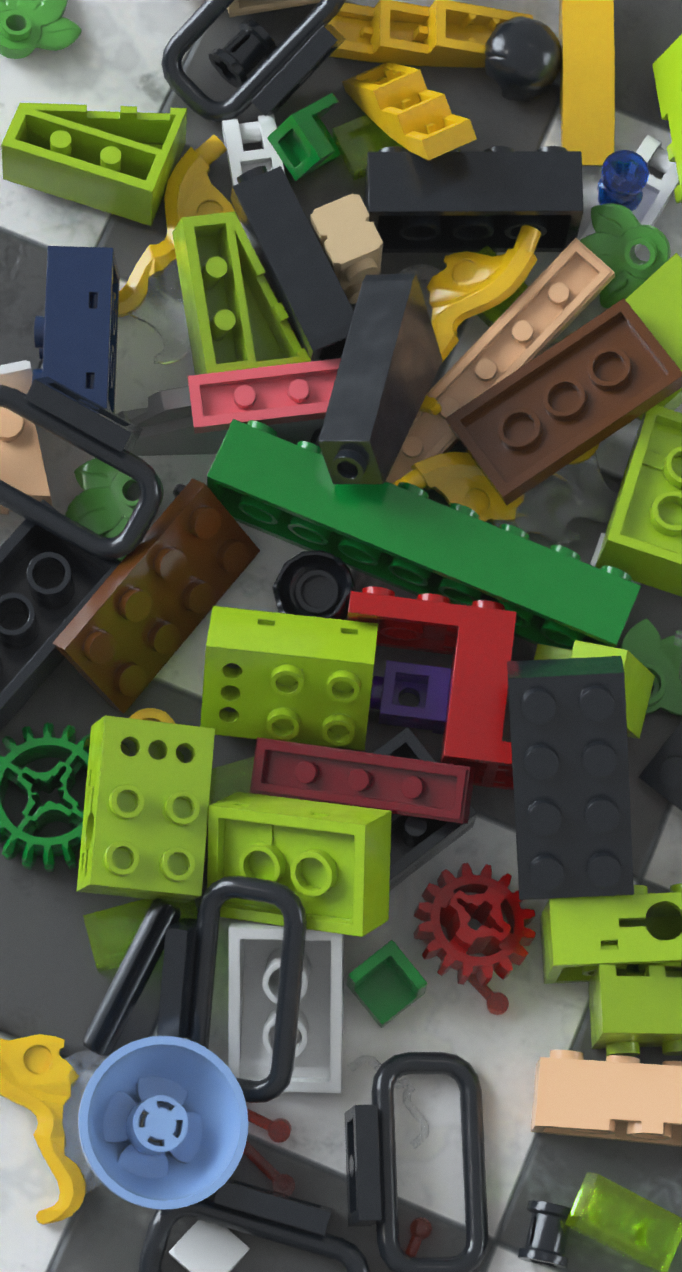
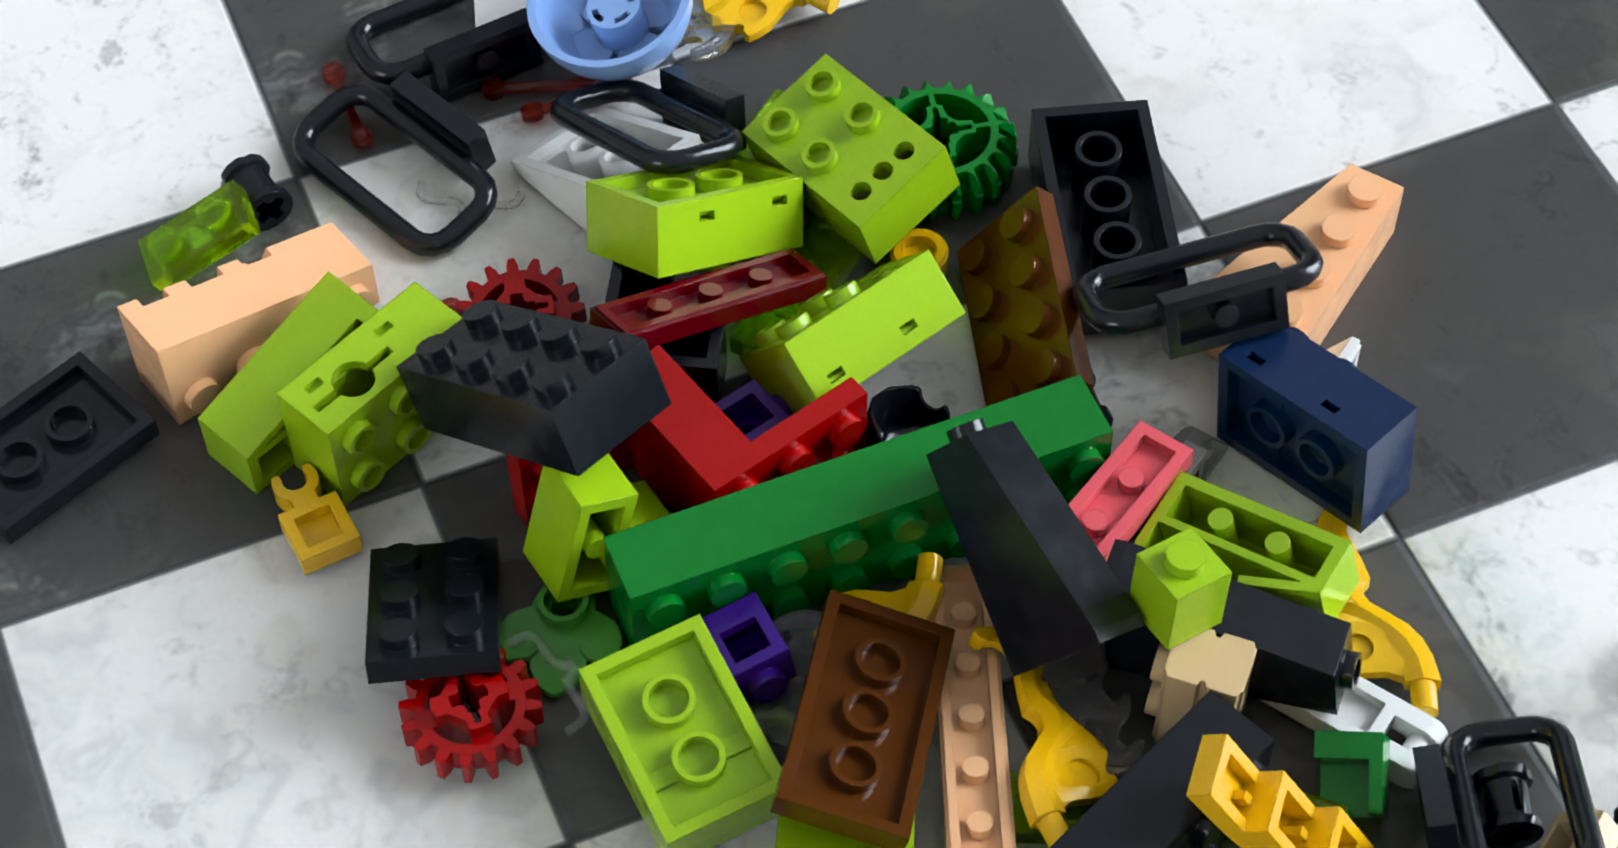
camera: 140 degrees right, 20 degrees down
lime wedge [1,103,187,226] -> none
bright green plate [65,458,164,561] -> none
black axle [83,898,181,1056] -> none
green panel [346,940,427,1028] -> none
none -> dark purple brick [702,591,797,704]
none -> lime brick [1129,527,1232,650]

